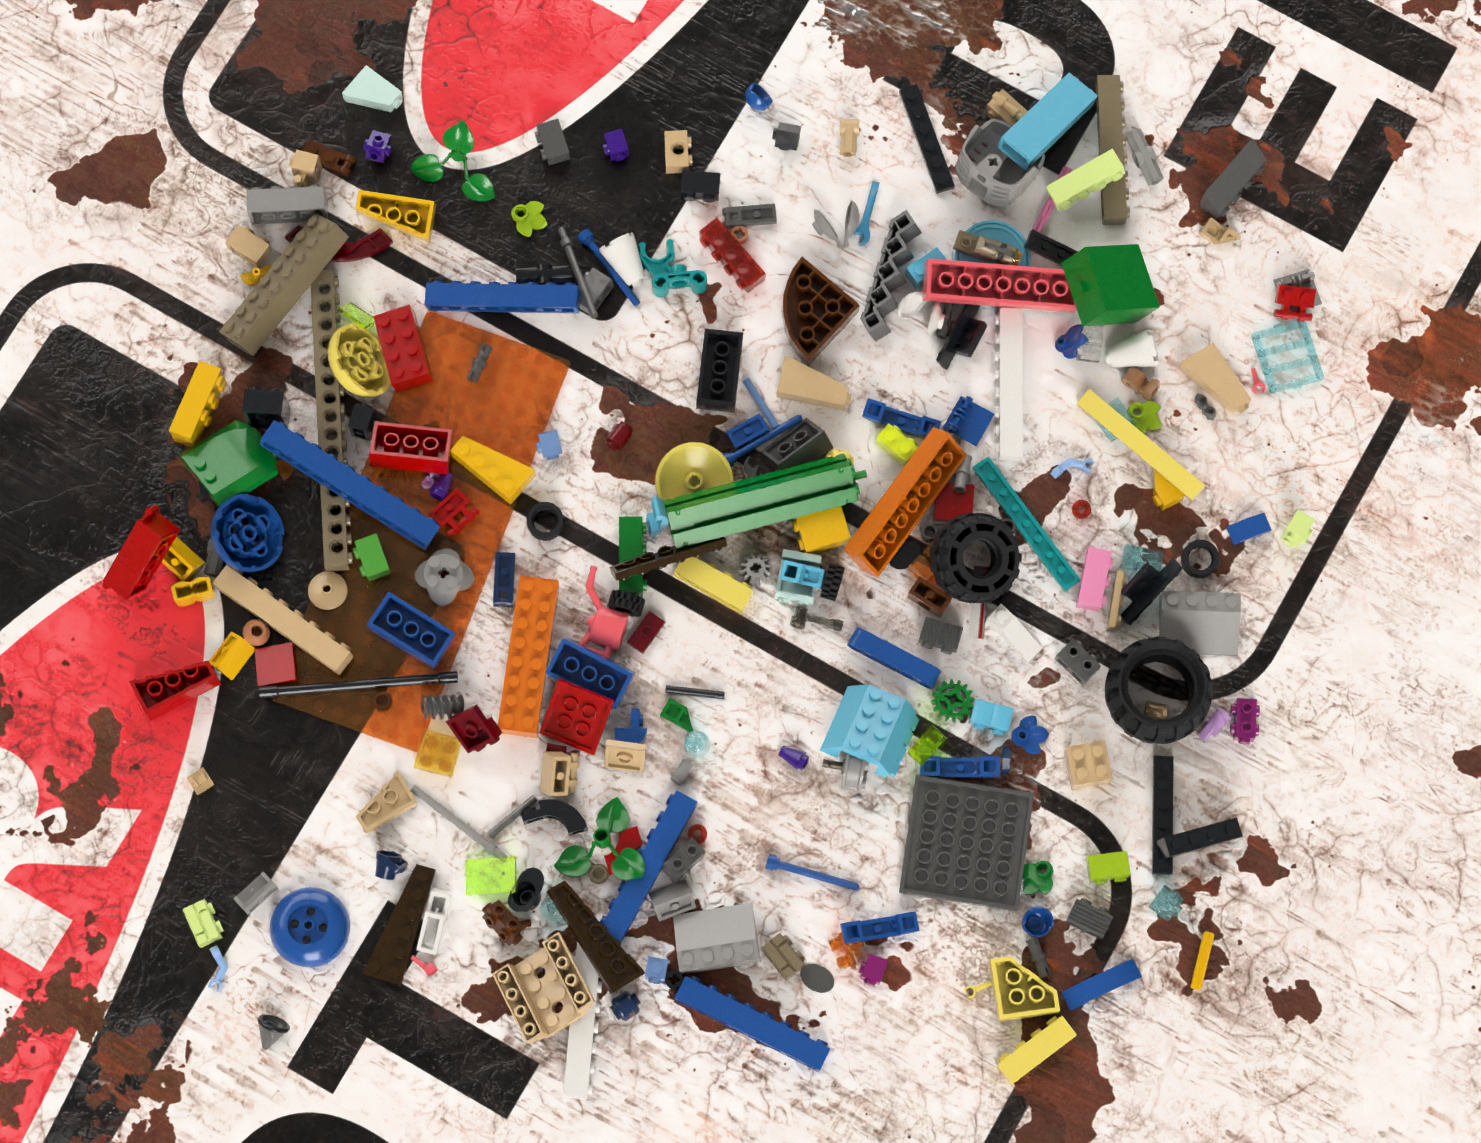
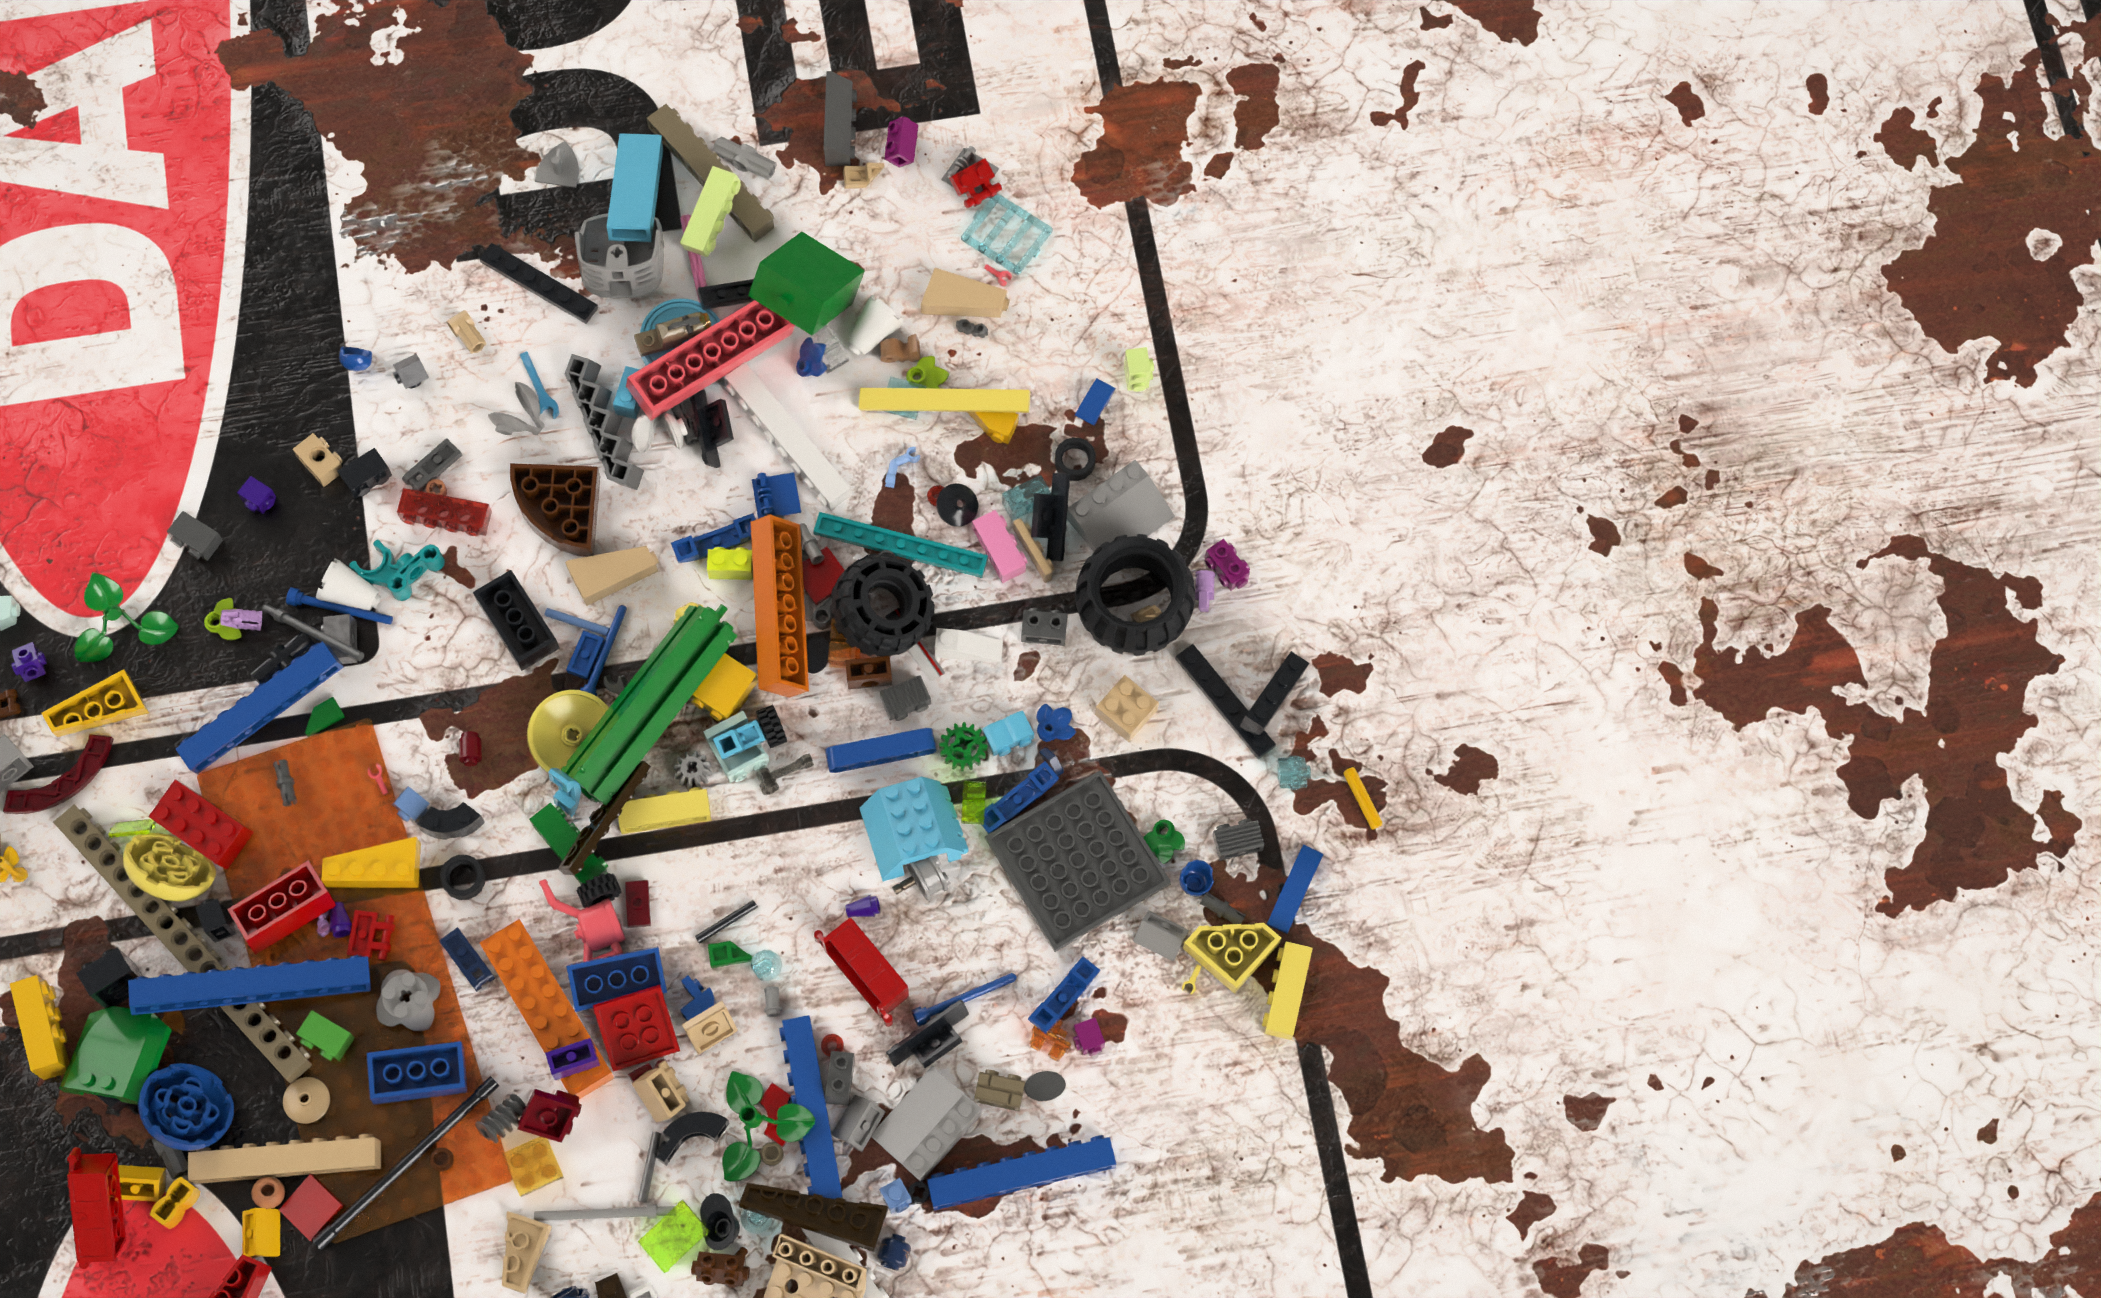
camera: 40 degrees left, 5 degrees down
dark tan brick [219,213,349,356] -> none
dark grey slope [761,418,834,471] -> none
tan brick [986,89,1028,125] -> none
lime brick [1086,851,1131,885] -> none
none -> lavender hinge [220,609,262,631]
none -> green tile [305,697,345,737]
none -> coral hand [368,763,388,795]
none -> black brick [417,802,485,840]
none -> light grey shield [535,141,579,188]
none -> dark purple brick [545,1038,600,1080]
none -> red container [814,918,909,1027]
none -> magenta brick [884,116,919,168]
none -> black bracket [886,1000,969,1068]
none -> black dish [936,483,978,527]
none -> light grey panel [1133,910,1189,961]

